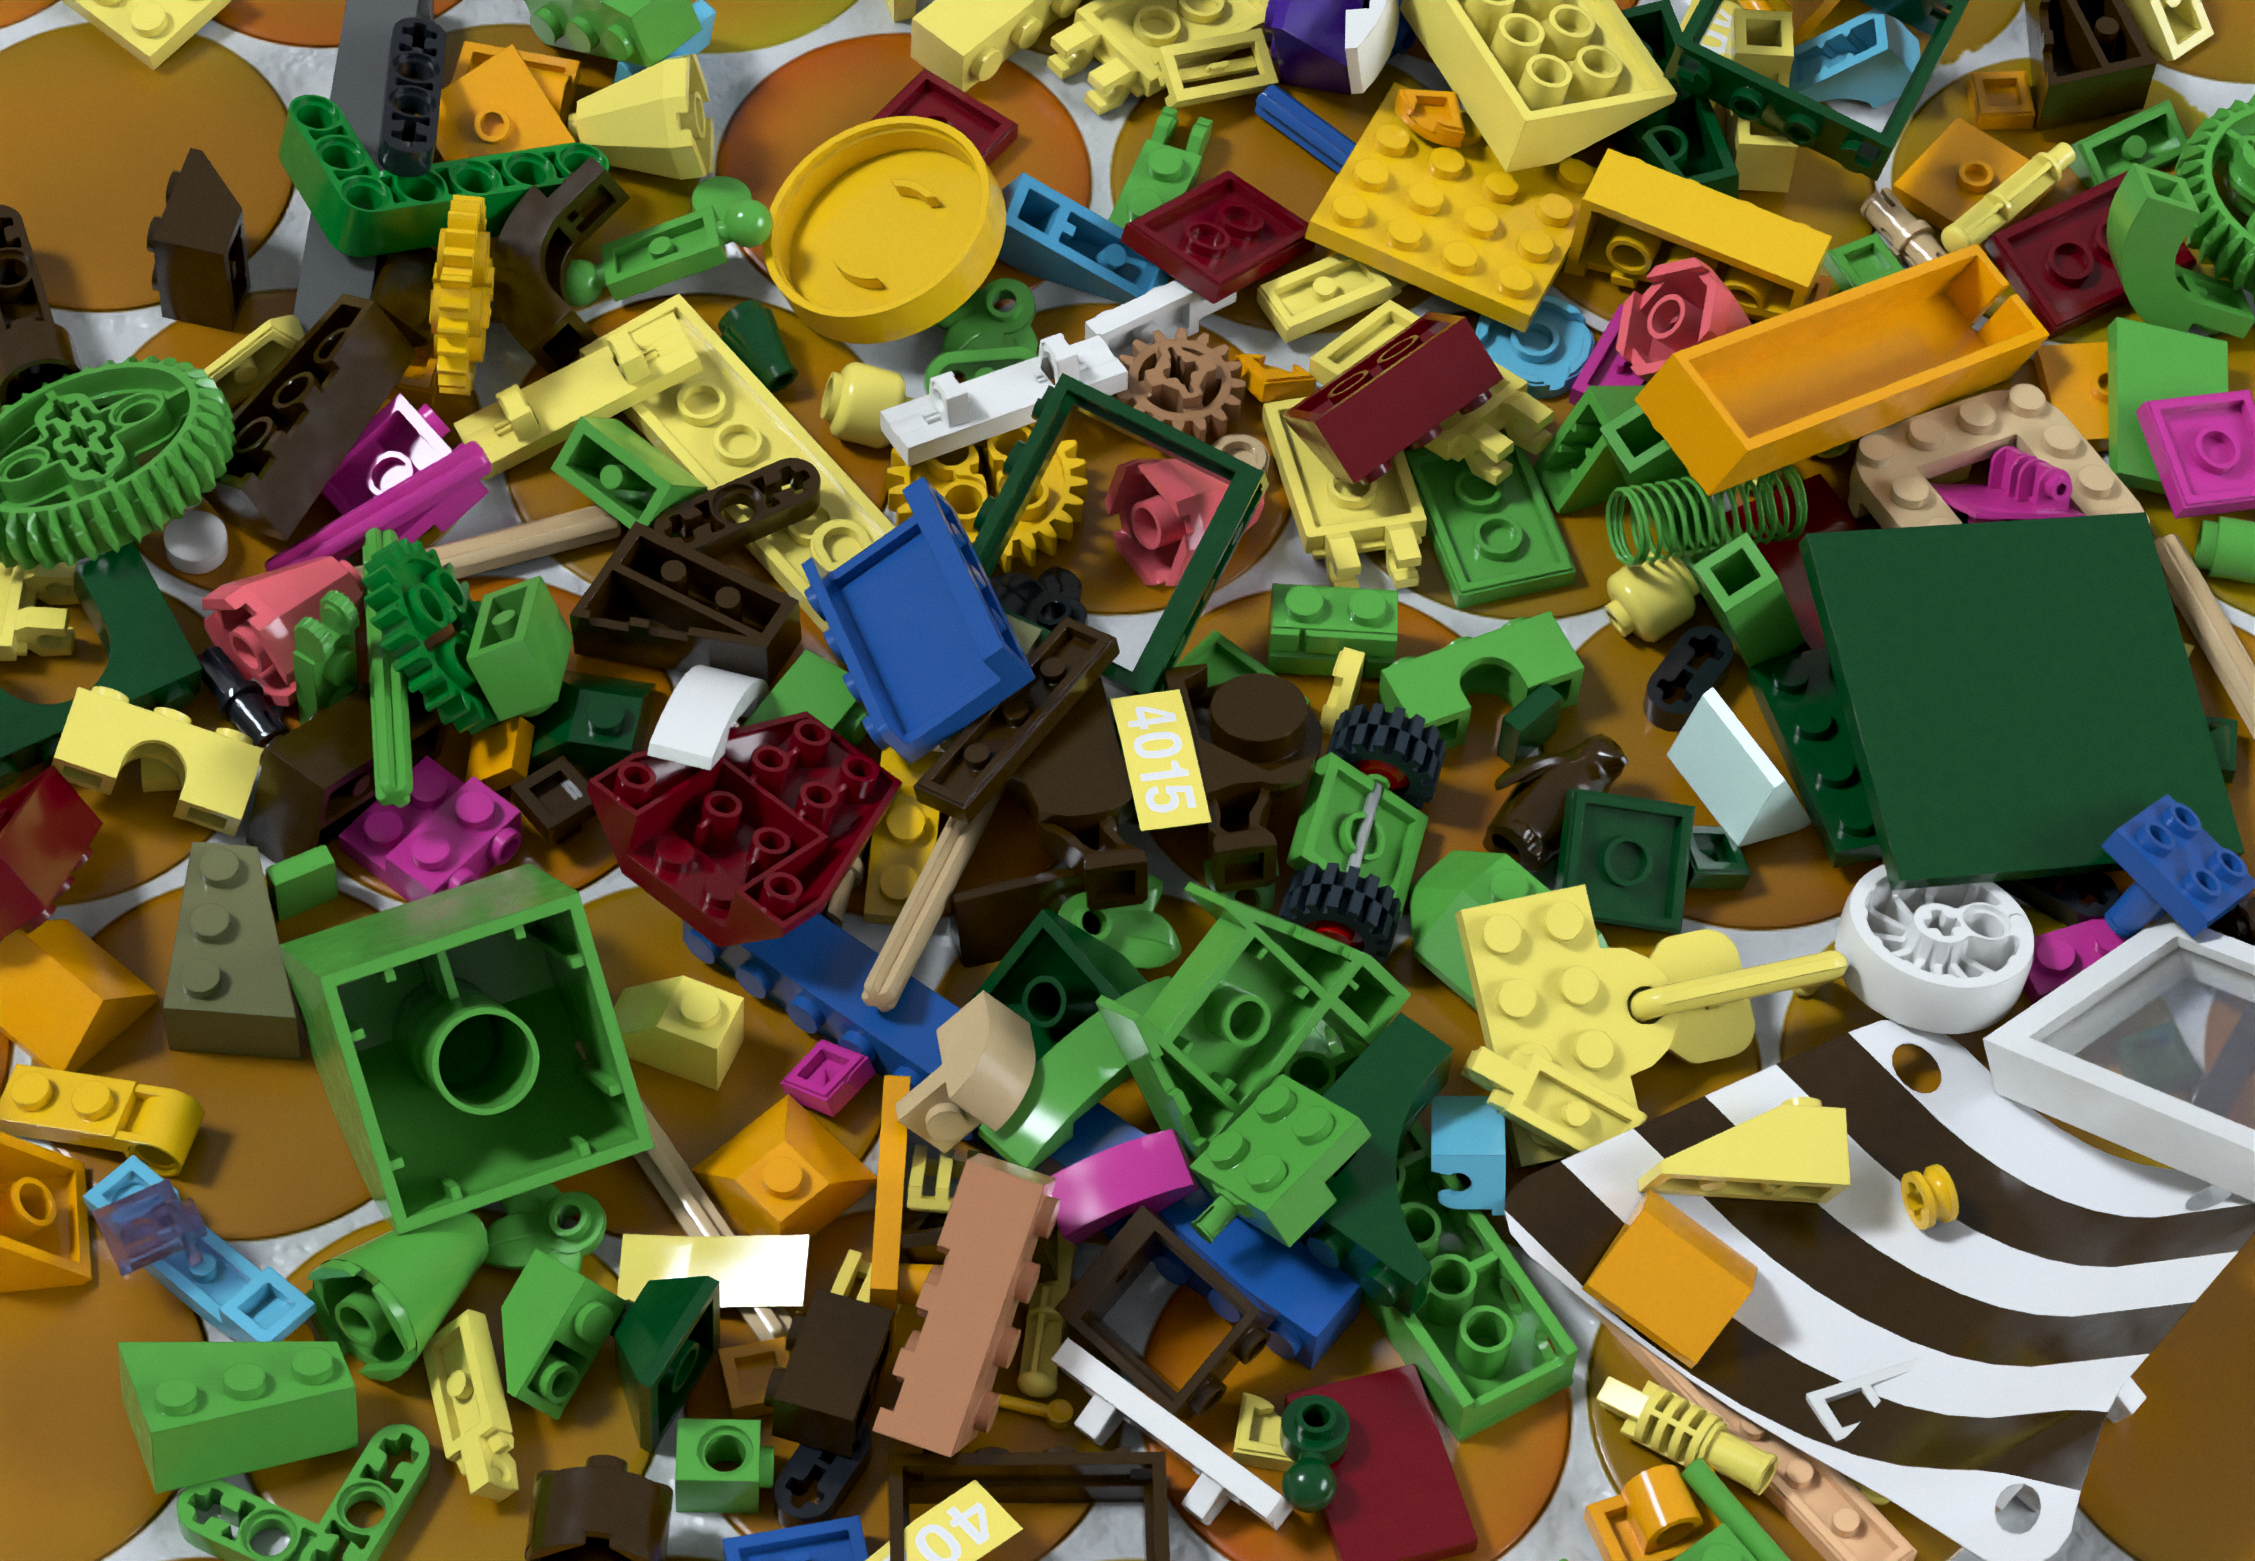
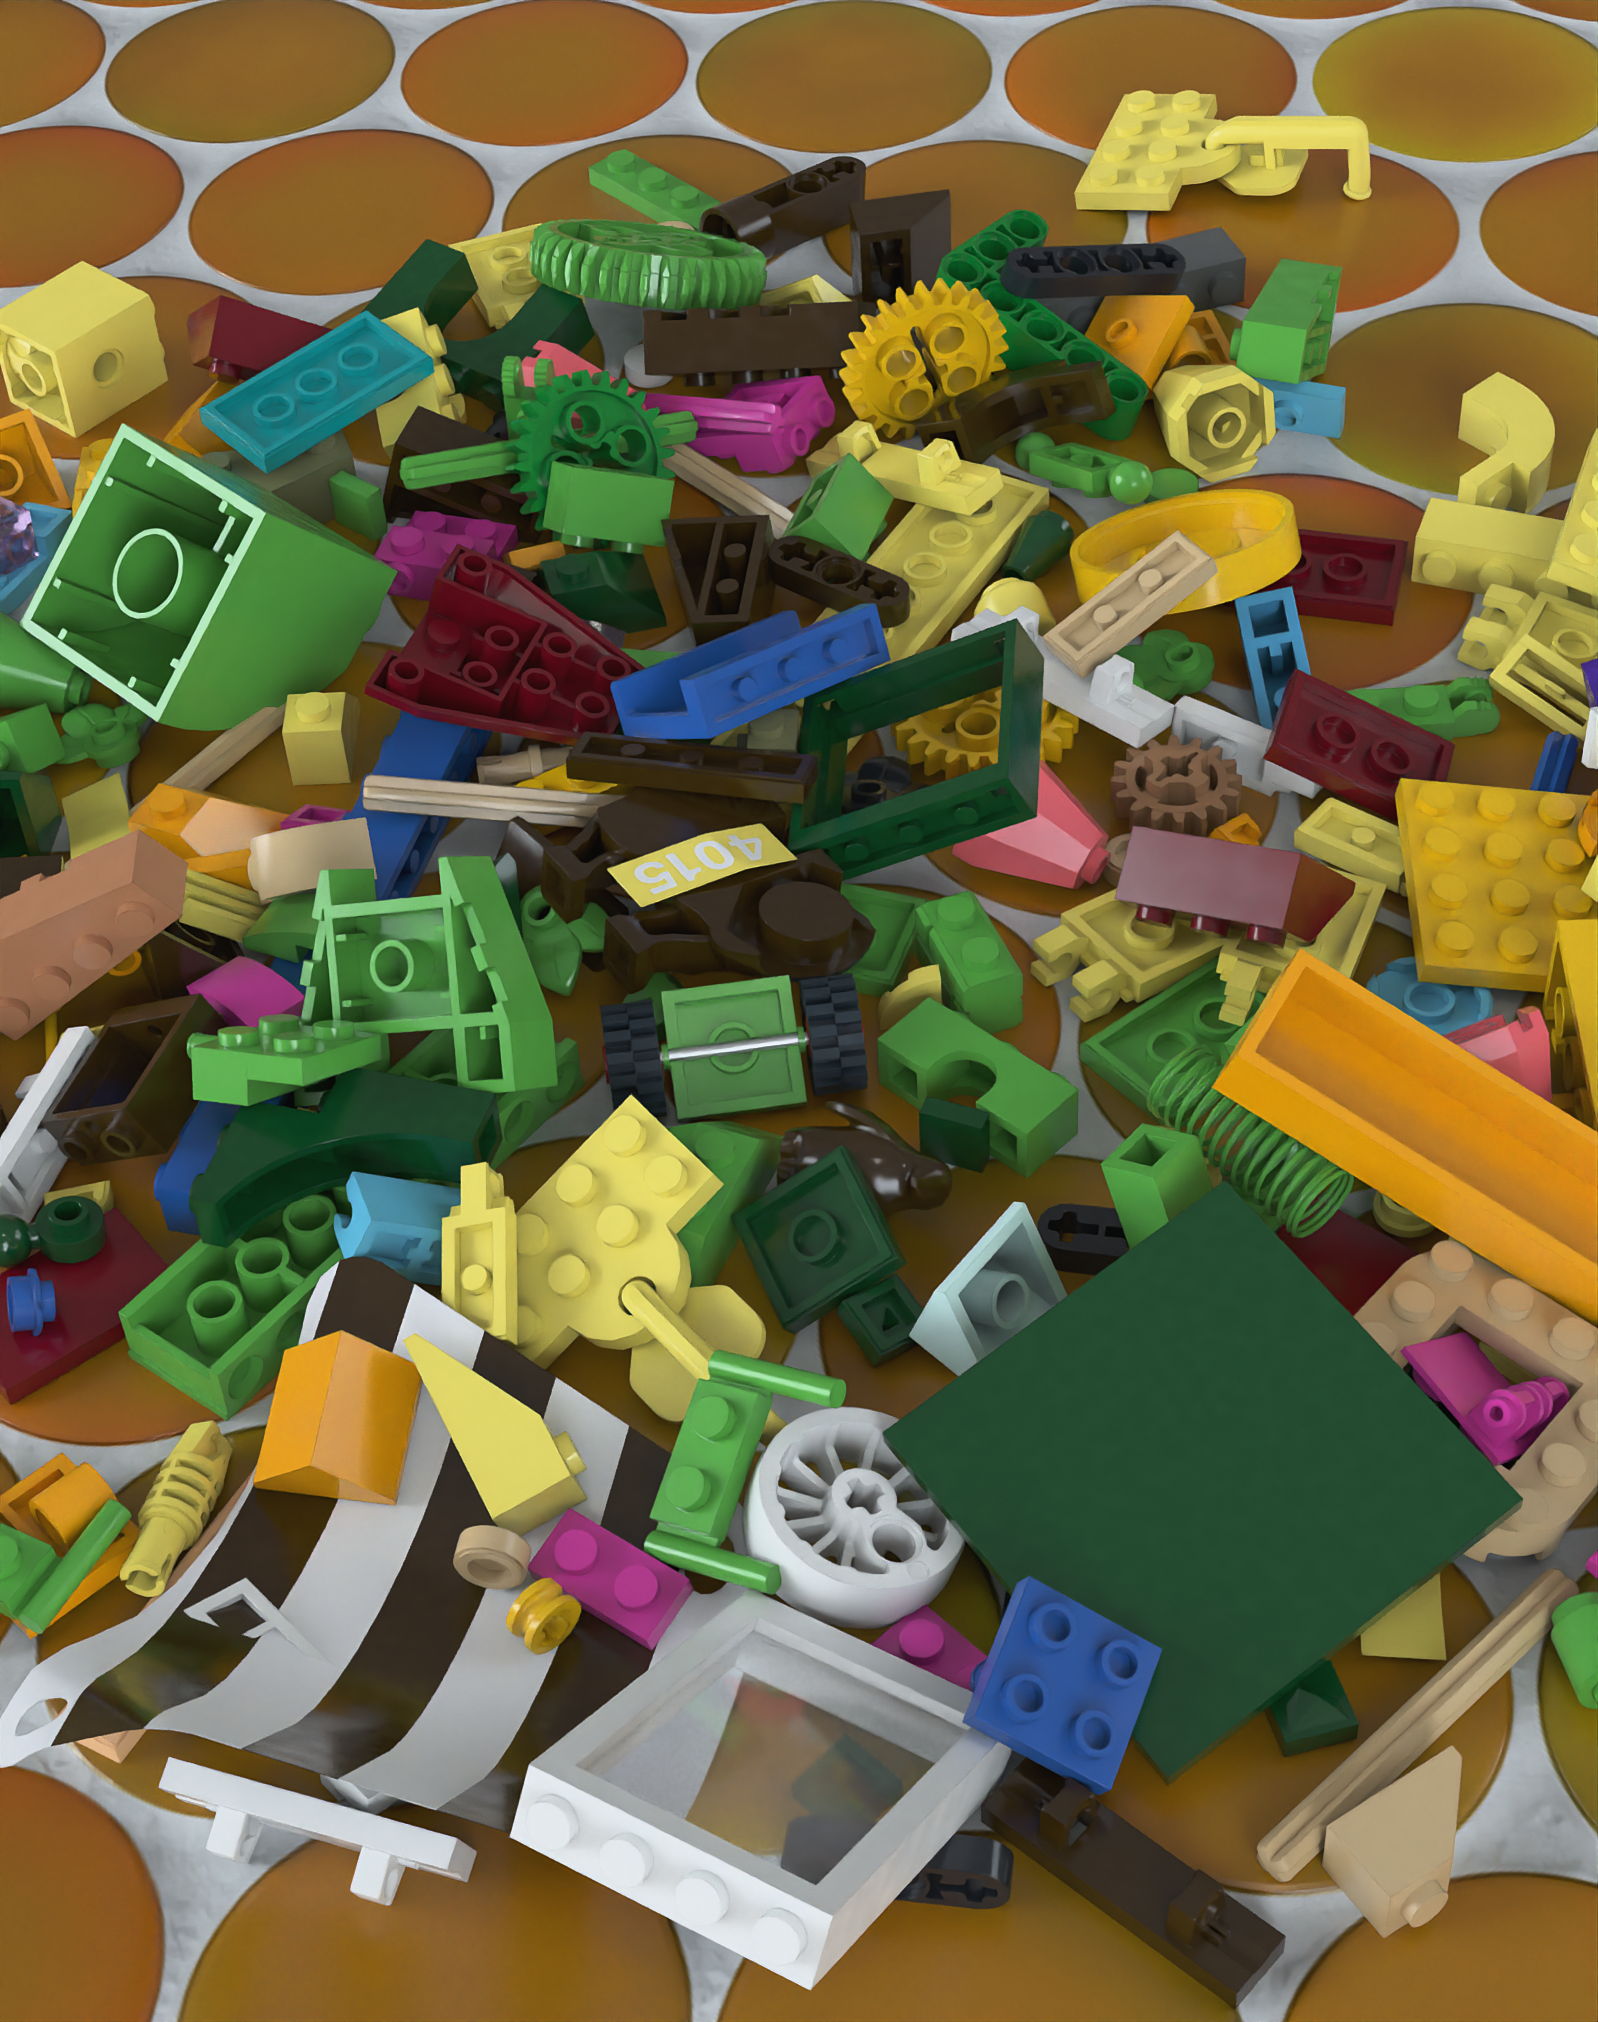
camera: 75 degrees right, 10 degrees down
white slope [647,665,770,770] -> none
none -> blue plate [7,1268,56,1336]
none -> teal tile [199,310,435,474]
none -> tan tile [453,1525,532,1589]
none -> dark pink plate [528,1508,694,1651]
none -> bright green plate [644,1350,846,1595]
none -> tan tile [1042,530,1218,679]

